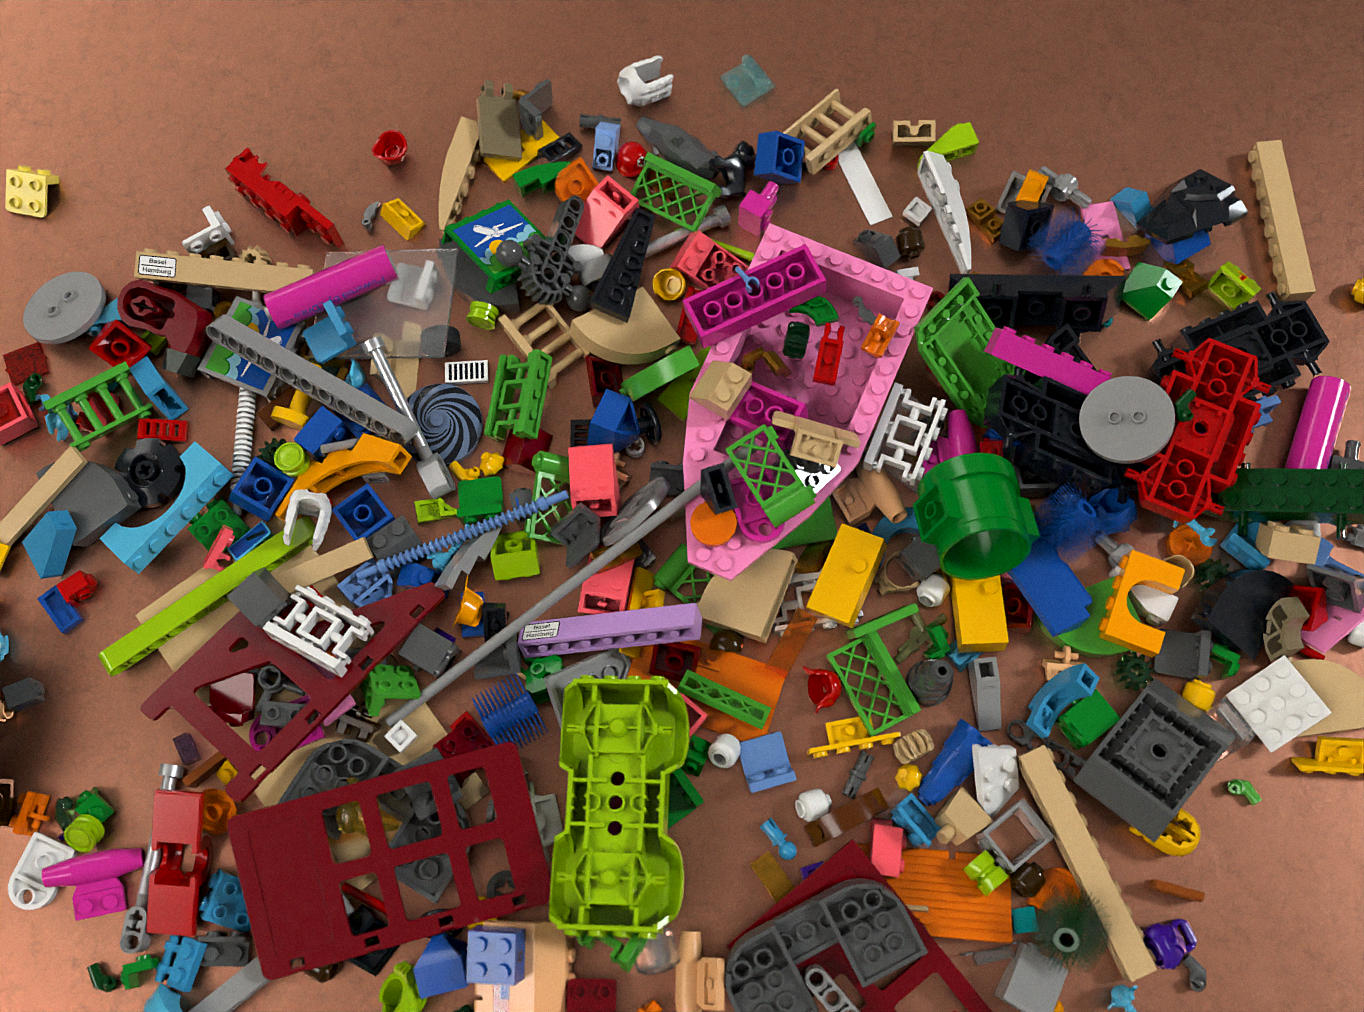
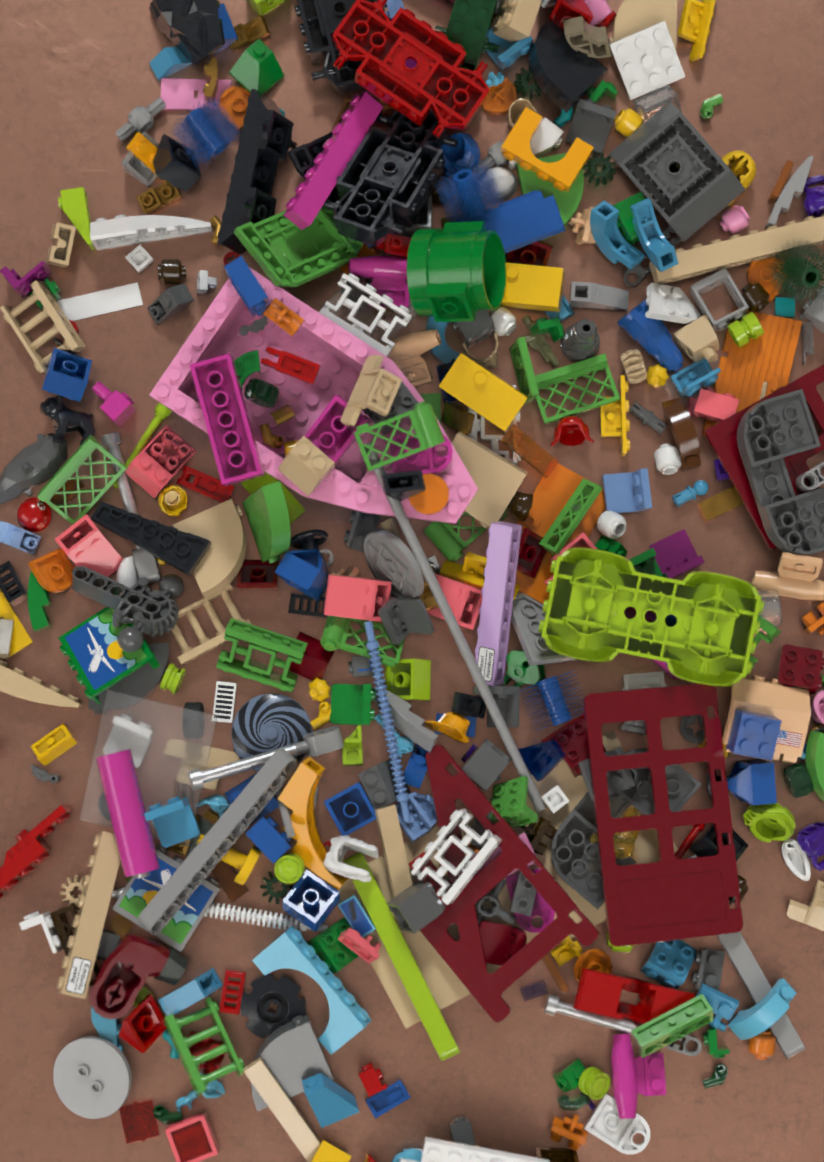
camera: 85 degrees left, 10 degrees up
medium blue hand [735,266,759,293] -> none
light grey plate [1079,376,1175,464] -> none
dark green arm [1174,389,1197,422] -> none
none -> magenta bracket [0,261,52,298]
none -> blue window [224,256,270,317]
none -> white piece [477,166,519,202]
none -> clear blue wing [518,740,566,782]
none -> teal arm [552,107,573,128]
none -> dark azure arch [630,198,679,272]
none -> bright green fence [631,994,713,1058]
none -> magenta bracket [649,529,705,579]
none -> bright pink head [720,205,750,234]
none -> light grey slope [765,156,813,228]

